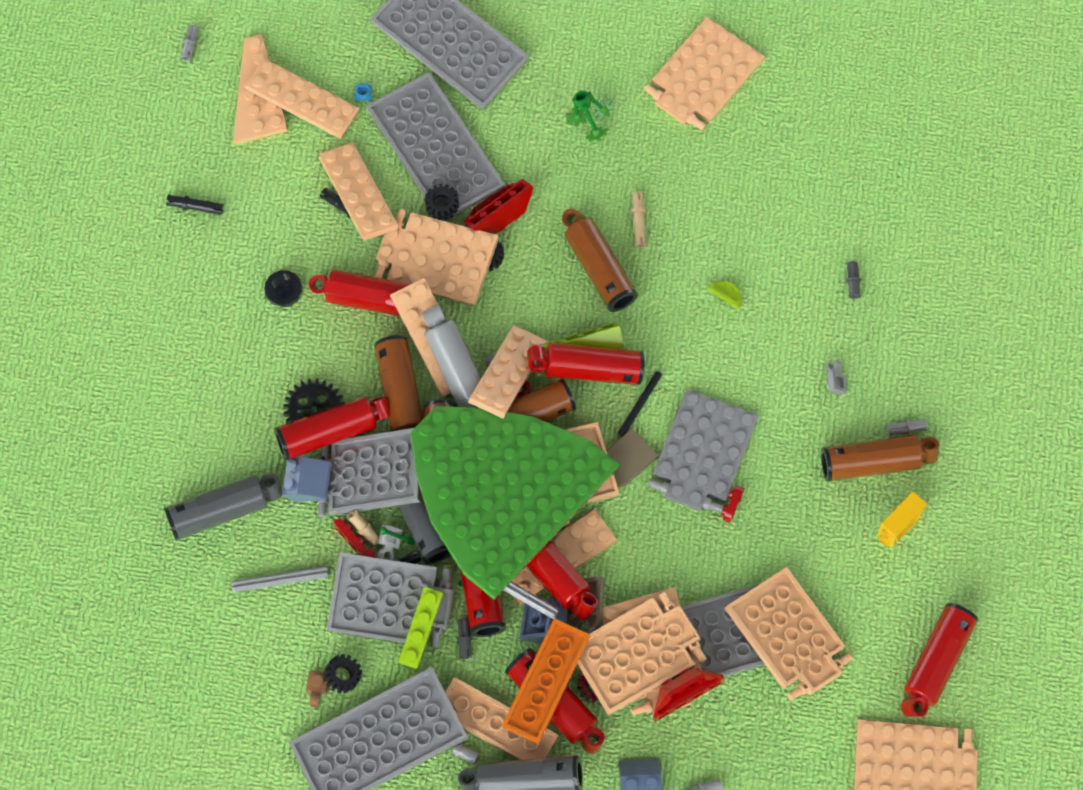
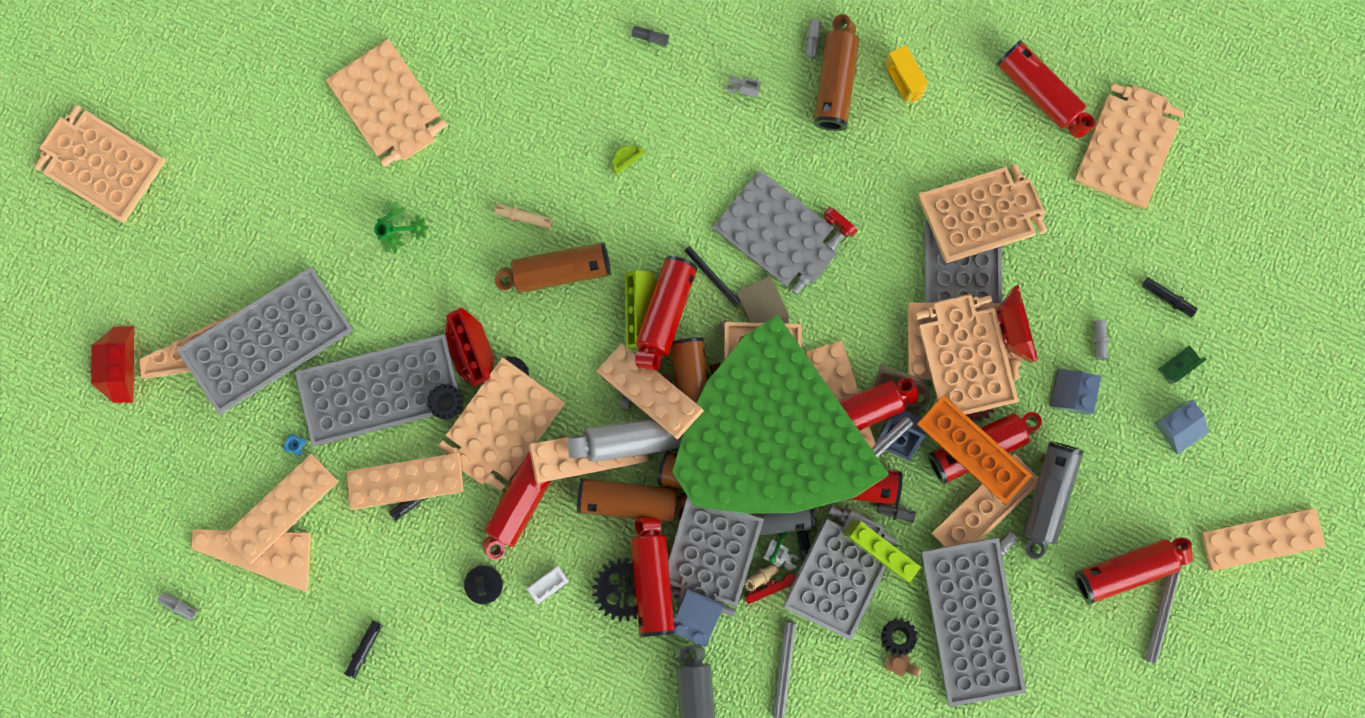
camera: 75 degrees left, 15 degrees up
none -> white plate [527,565,569,605]

